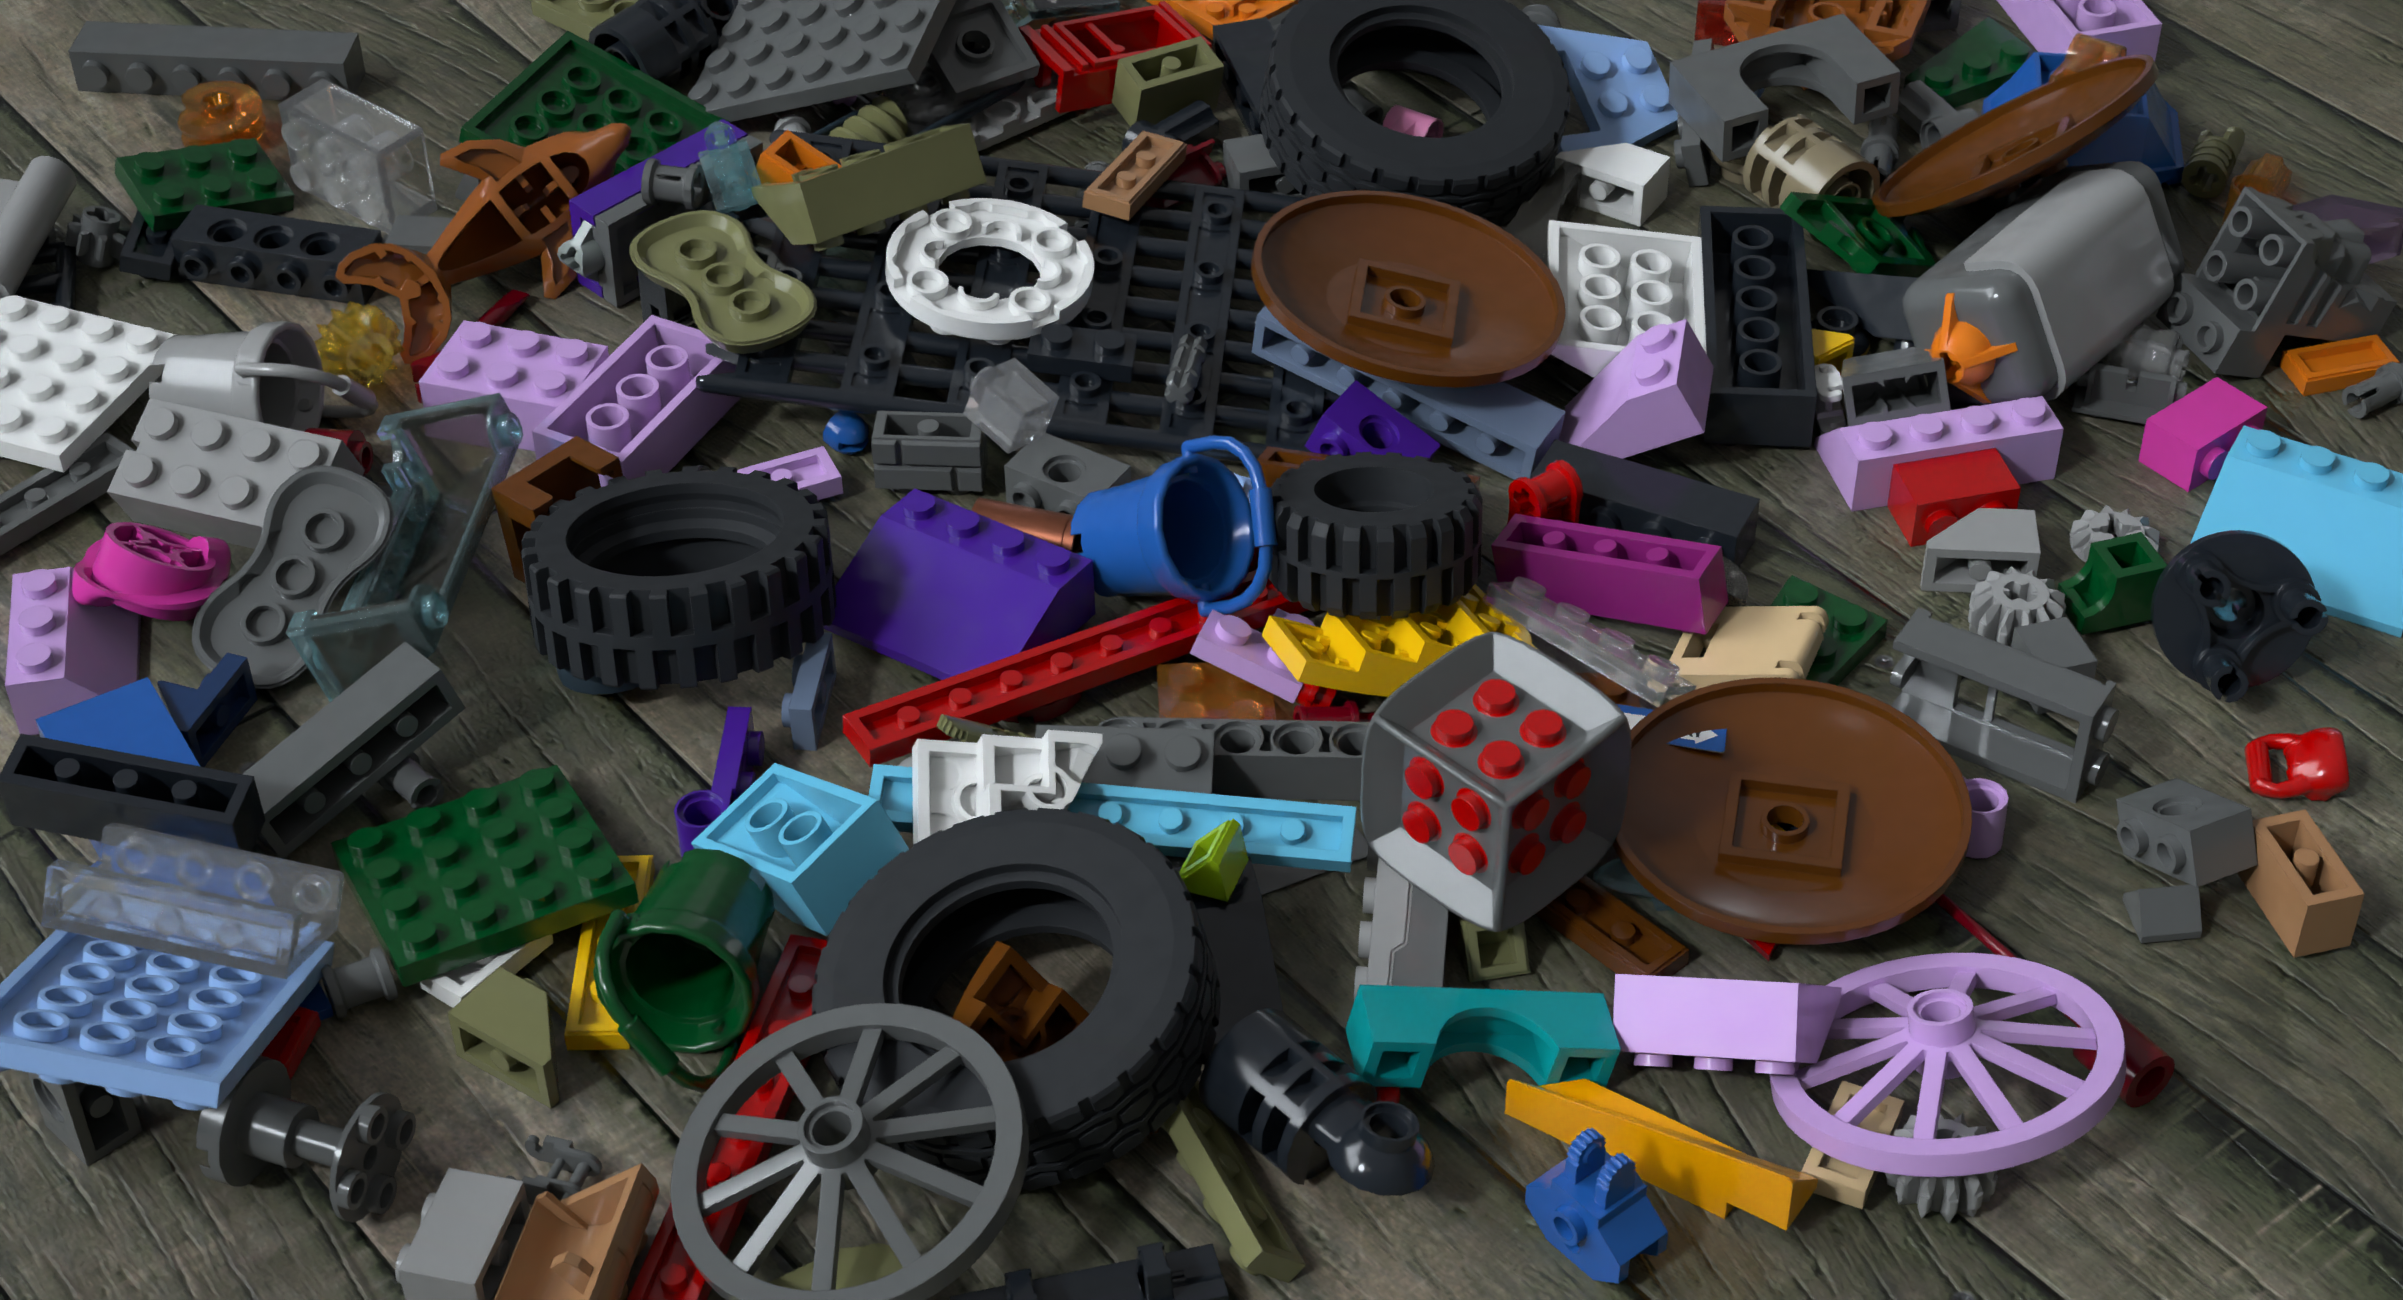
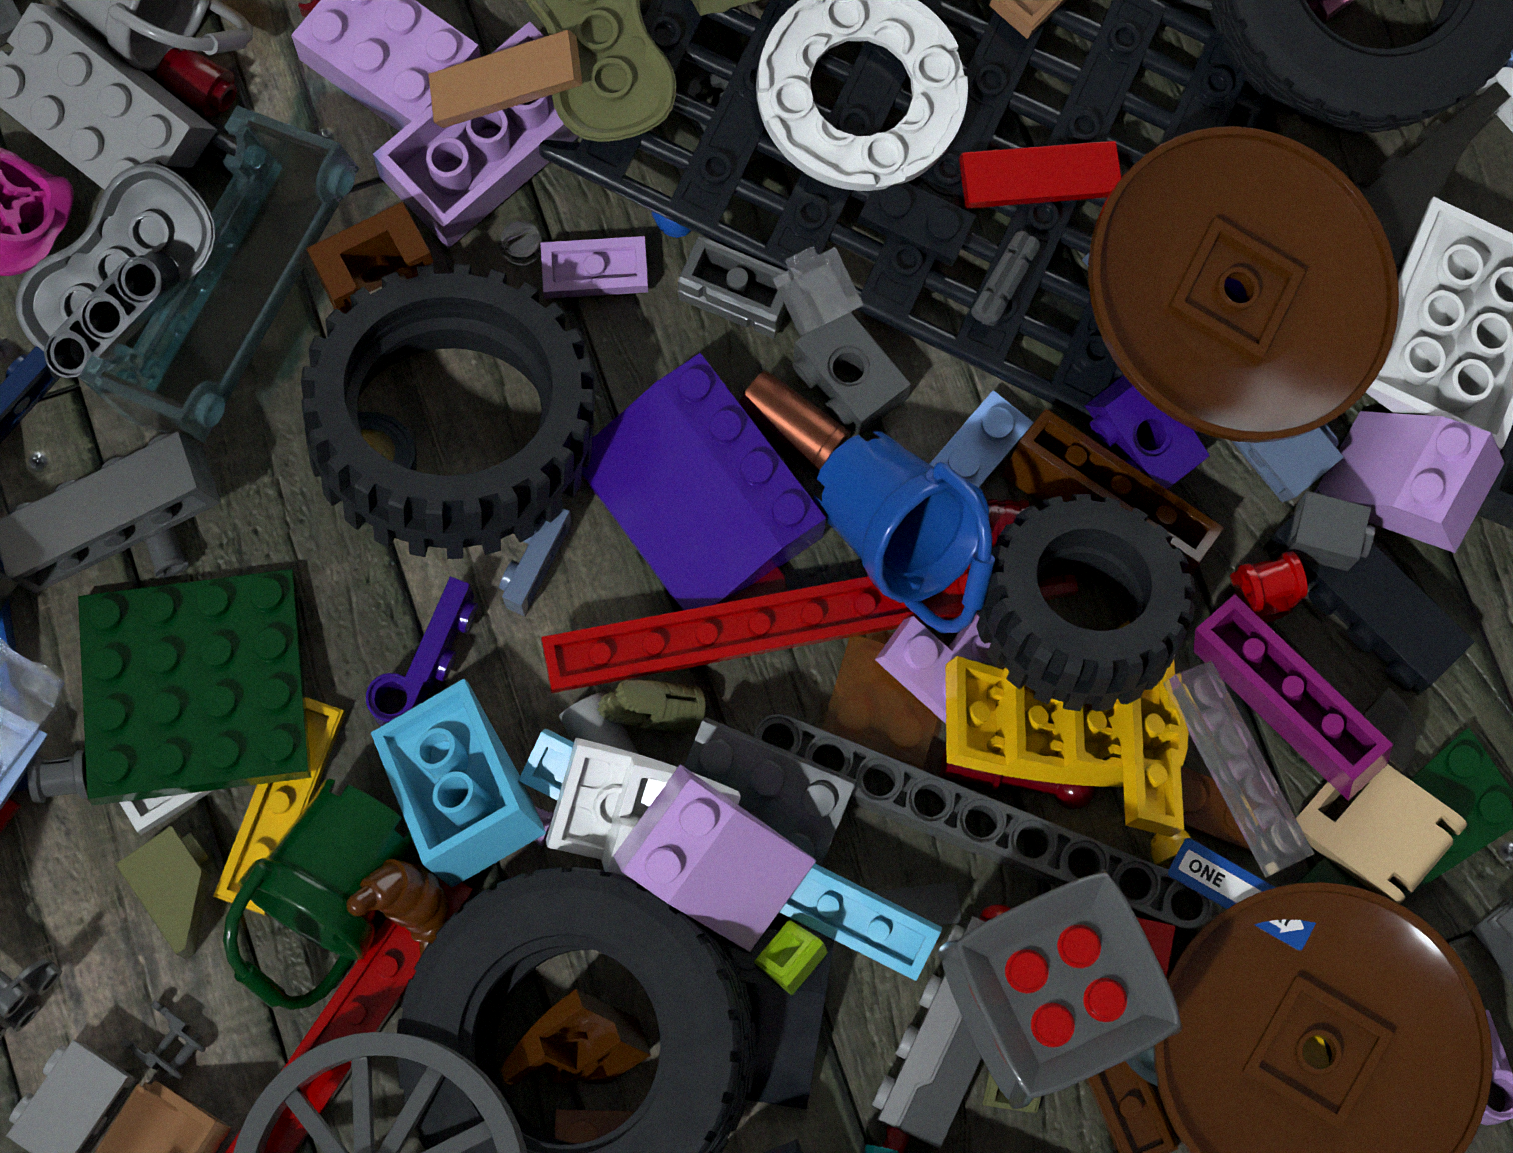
camera: 15 degrees right, 35 degrees up
none -> black beam [44,252,180,378]
none -> reddish brown piece [346,859,449,956]
none -> medium nougat tile [428,30,583,128]
none -> lavender slope [613,764,816,952]
none -> red tile [959,141,1121,209]
none -> dark grey brick [1285,491,1375,571]

